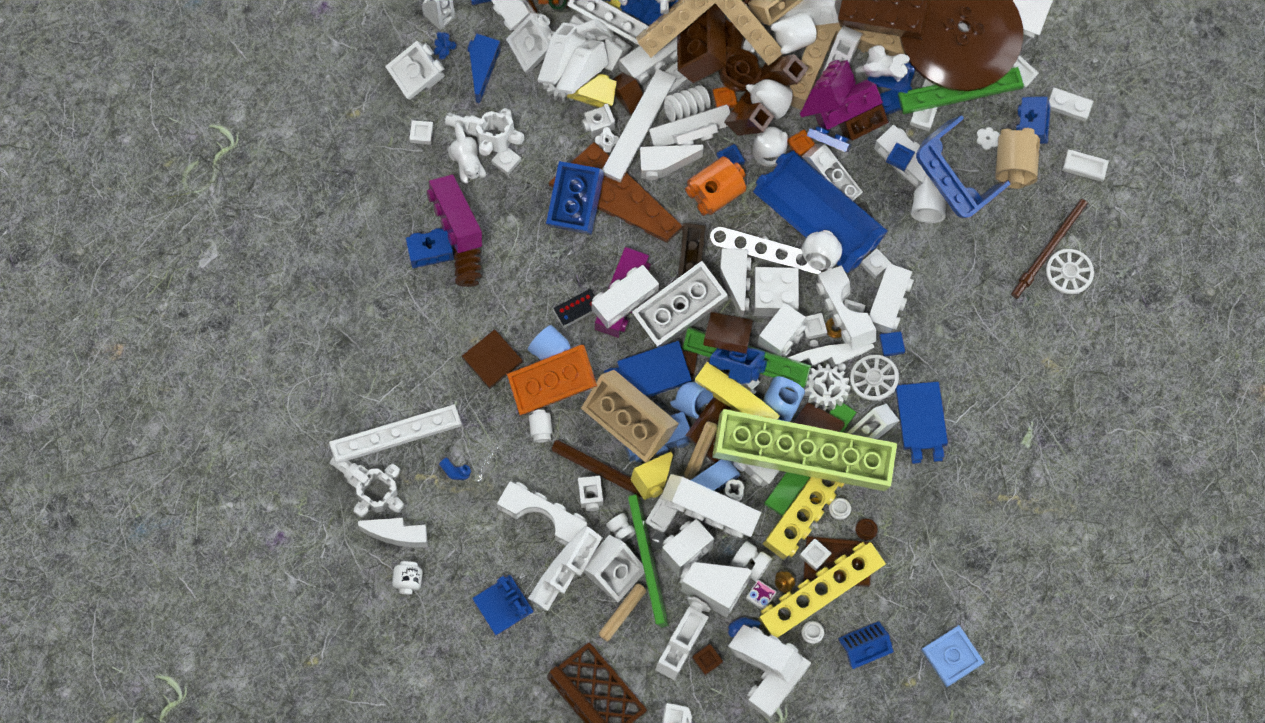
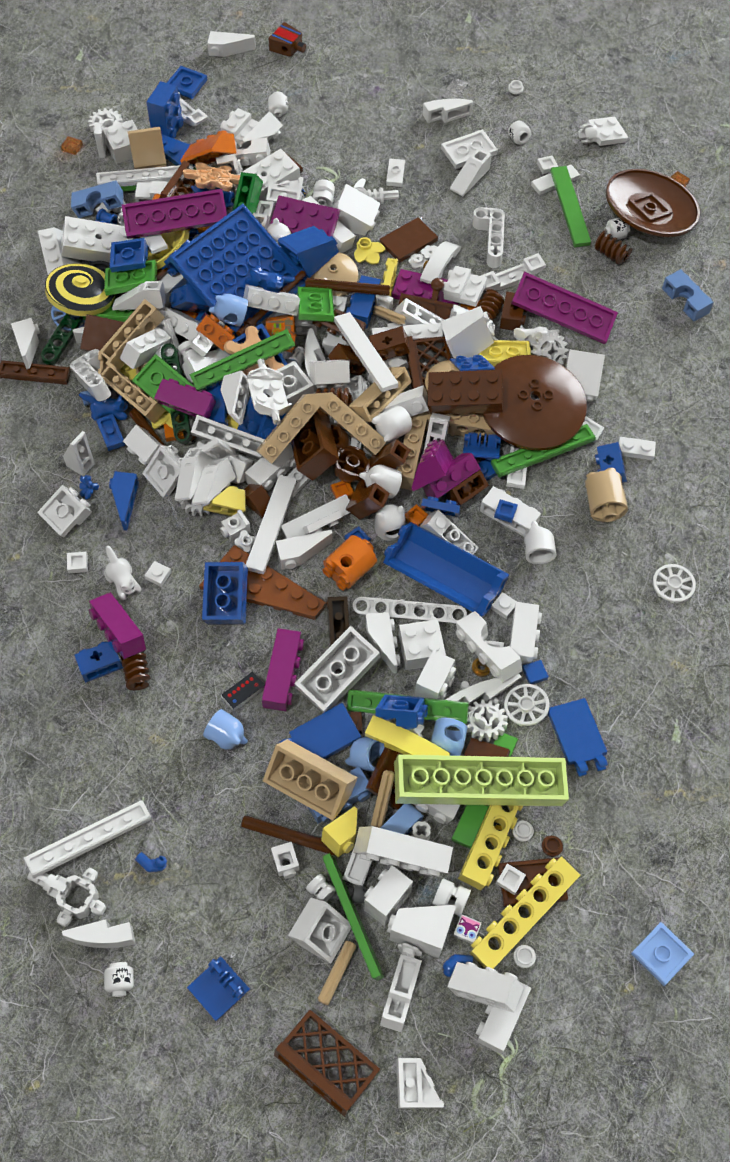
camera: 10 degrees left, 10 degrees down
white piece [445,108,524,156] -> none
reddish brown tile [462,329,523,389] -> none
white arch [497,481,588,546] -> none
orange tile [507,345,597,415] -> none
white slope [528,526,602,611] -> none
white brick [529,410,553,443] -> none
white brick [592,265,659,329] -> none
white piece [664,85,710,122] -> none
reddish brown plate [692,644,723,676] -> none
reddish brown tile [703,312,753,354] -> none
pearl gold plate [775,571,795,593] -> none
white plant [802,230,842,270] -> none
white plate [803,313,827,340] -> none
blue panel [838,621,894,669] -> none
white slope [847,404,899,439] -> none
white animal [855,45,910,82] -> none
windscreen [916,115,1011,218] -> none
white plant [977,127,1000,150] -> none
reddish brown bar [1011,199,1088,299] -> none
white tile [1062,149,1109,182] -> none

